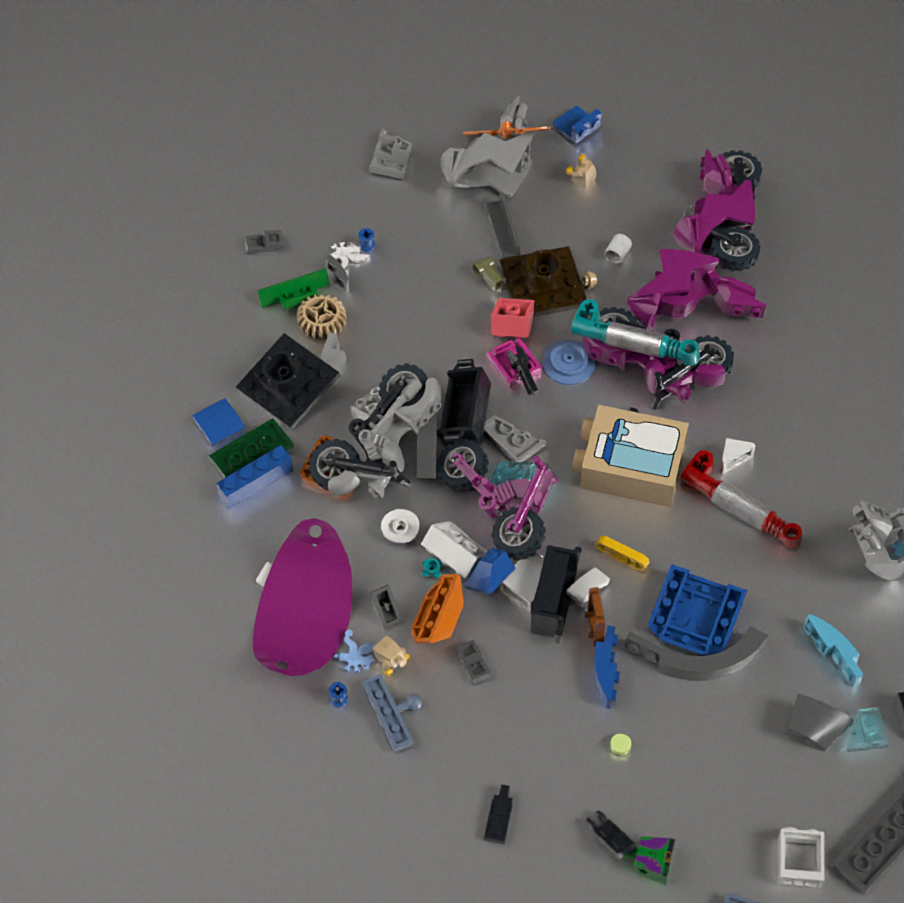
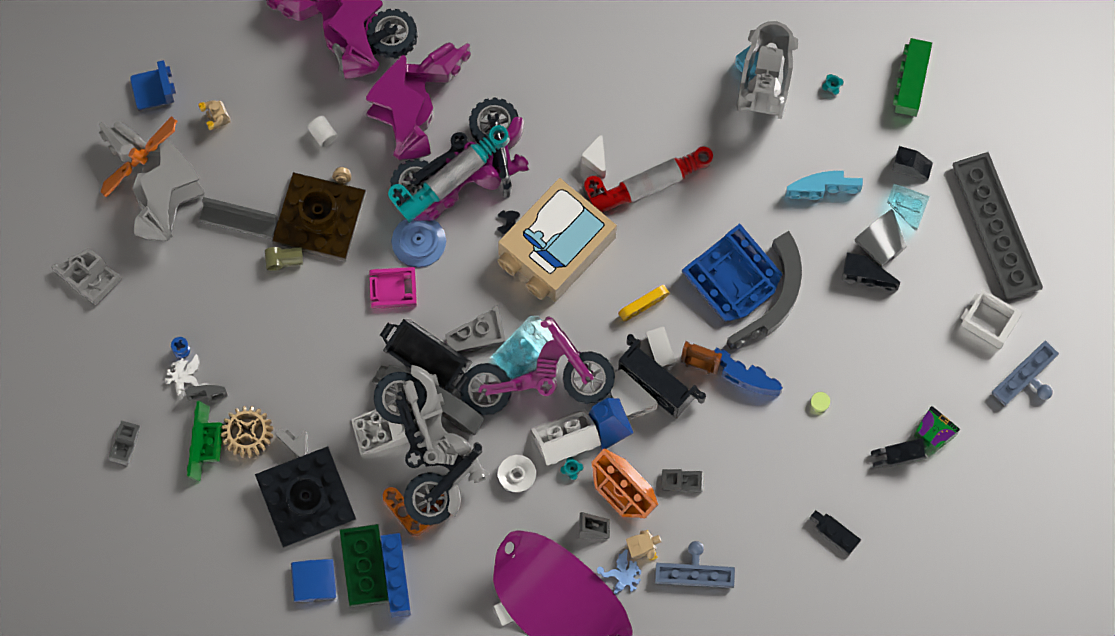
camera: 65 degrees left, 15 degrees up
blue bush [328,682,348,708] -> none
coral slope [491,298,535,338] -> none
black piece [507,347,538,395] -> none
none -> black slope [841,252,900,291]

